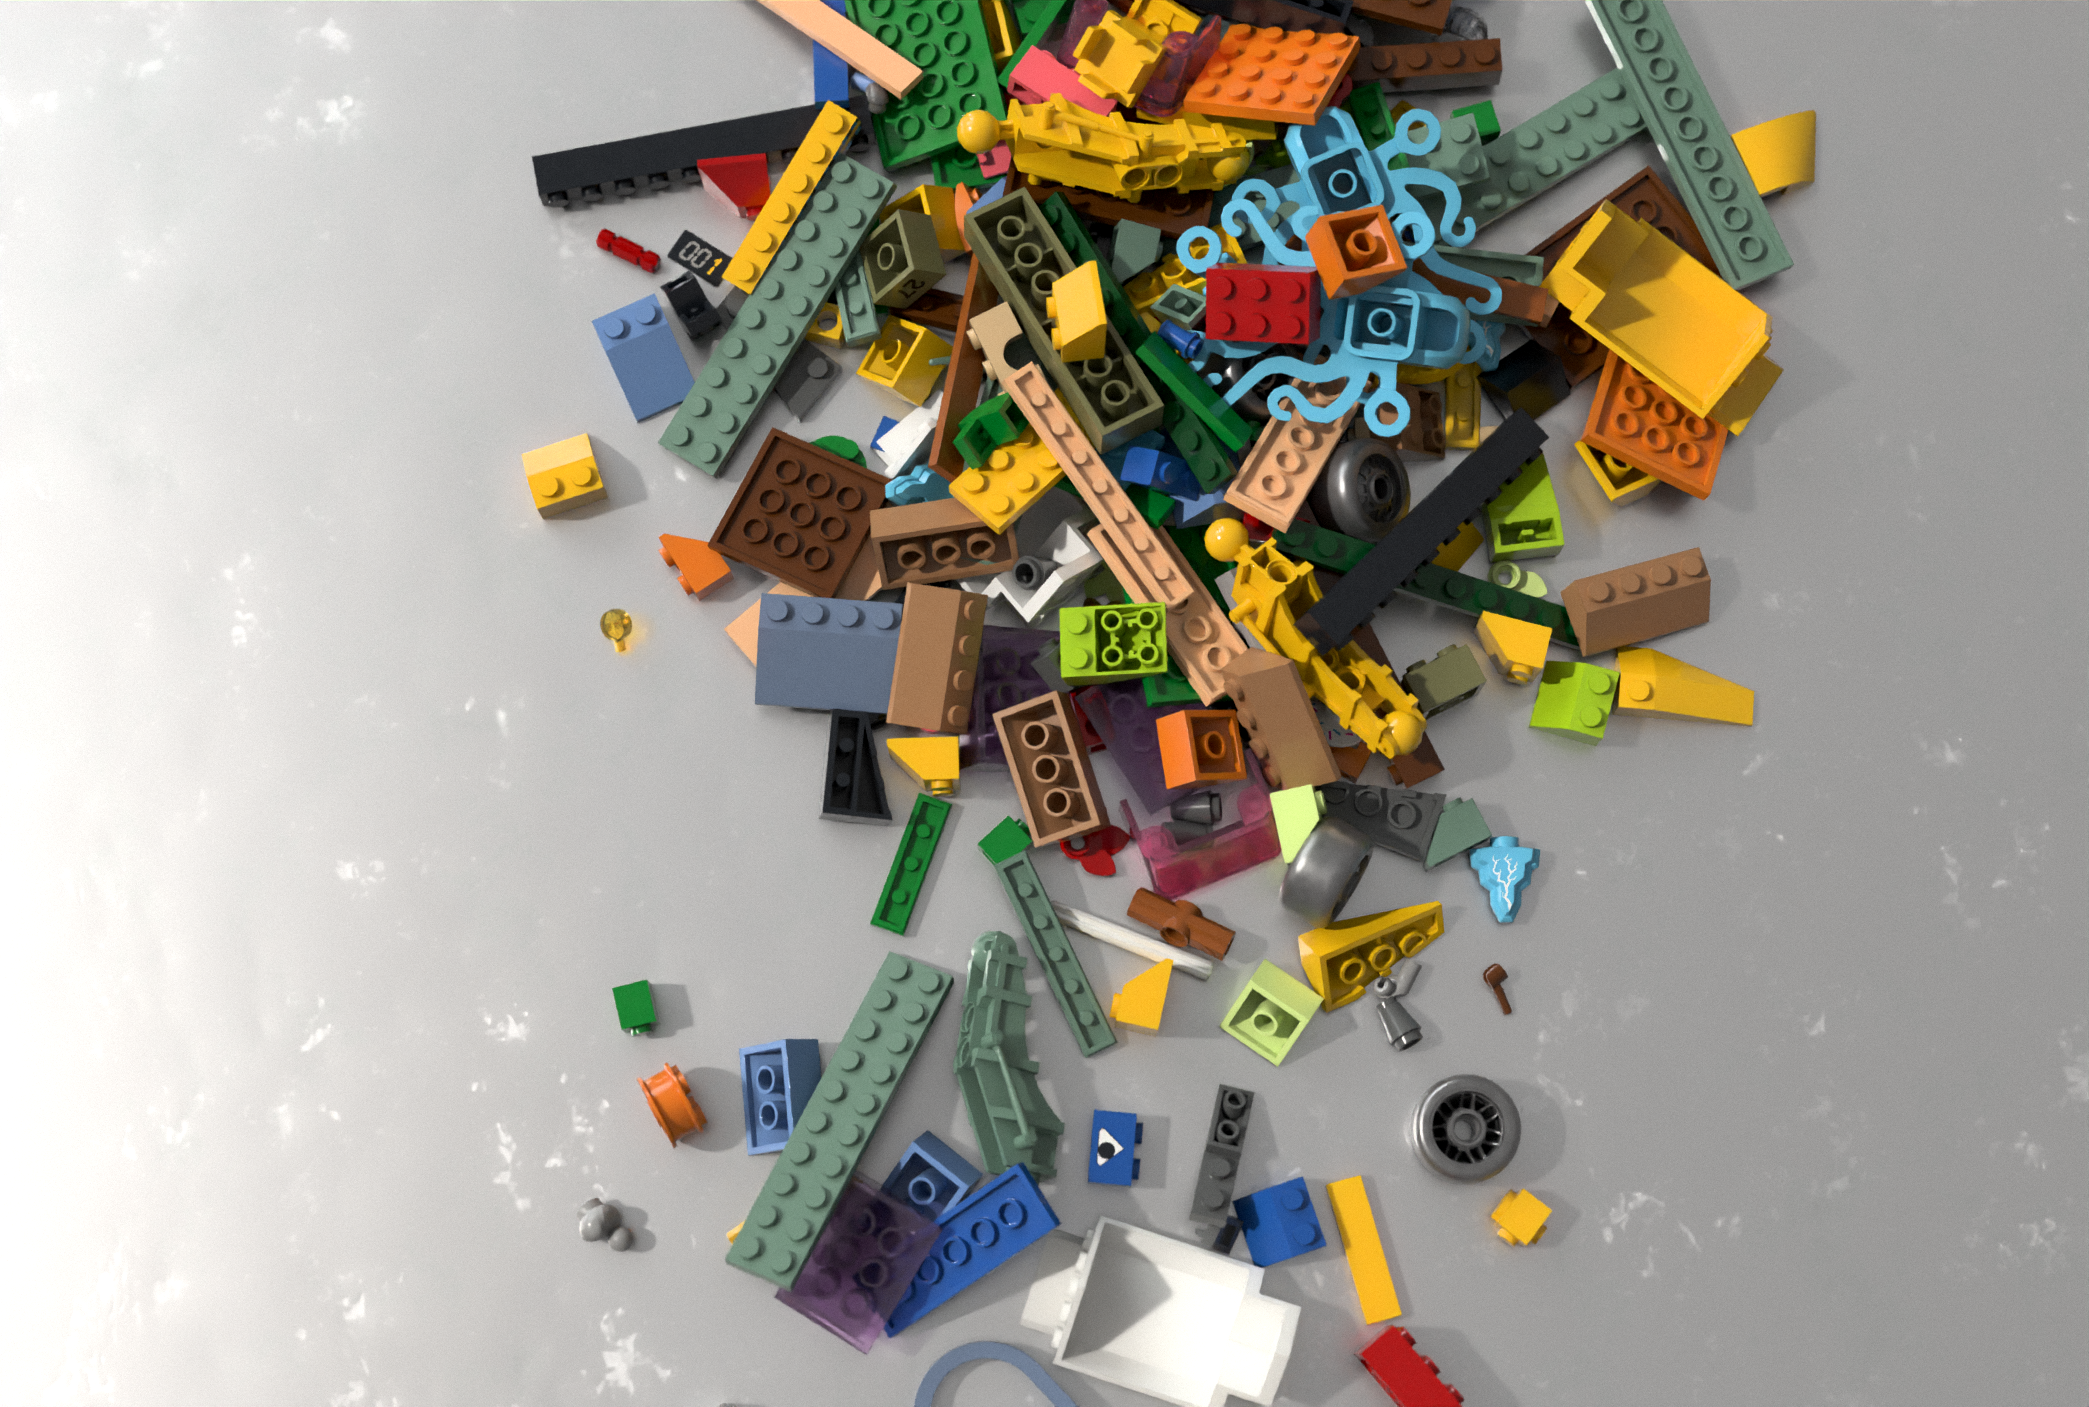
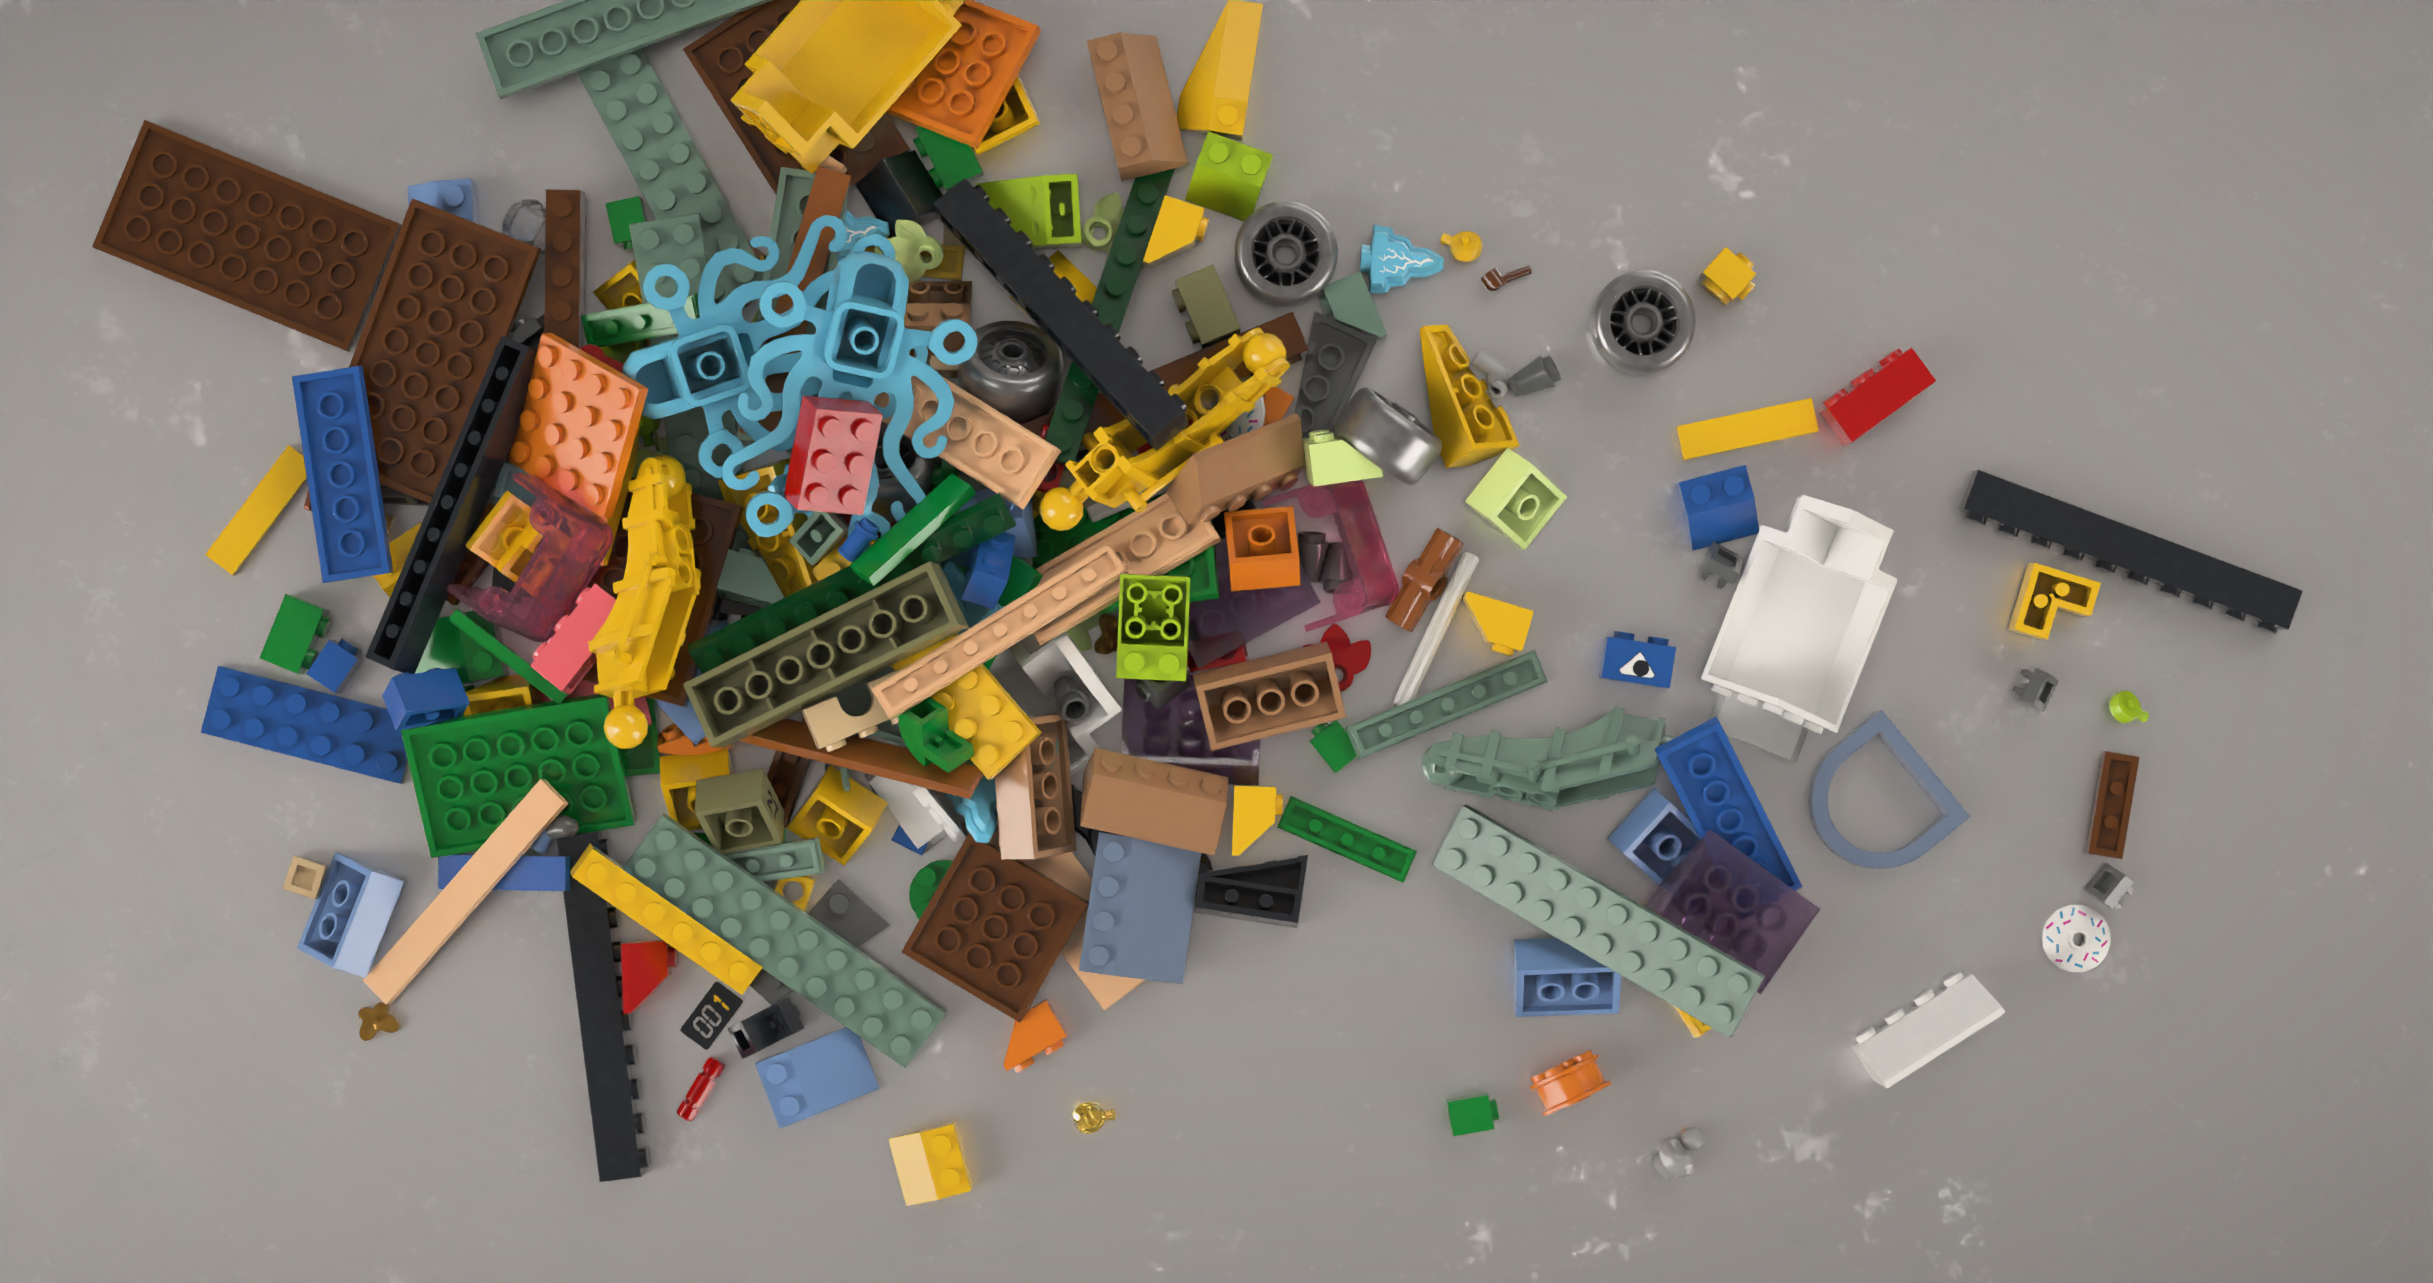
camera: 85 degrees left, 10 degrees up
yellow slope [1046,261,1107,363] -> none
yellow panel [1073,10,1167,108] -> none
dark grey slope [1189,1084,1254,1228] -> none
orange slope [1305,205,1407,300] -> none
none -> yellowish green plate [874,220,944,283]
none -> green brick [913,126,984,192]
none -> flat silver wheel [1234,201,1338,307]
none -> yellow piece [1440,231,1483,262]

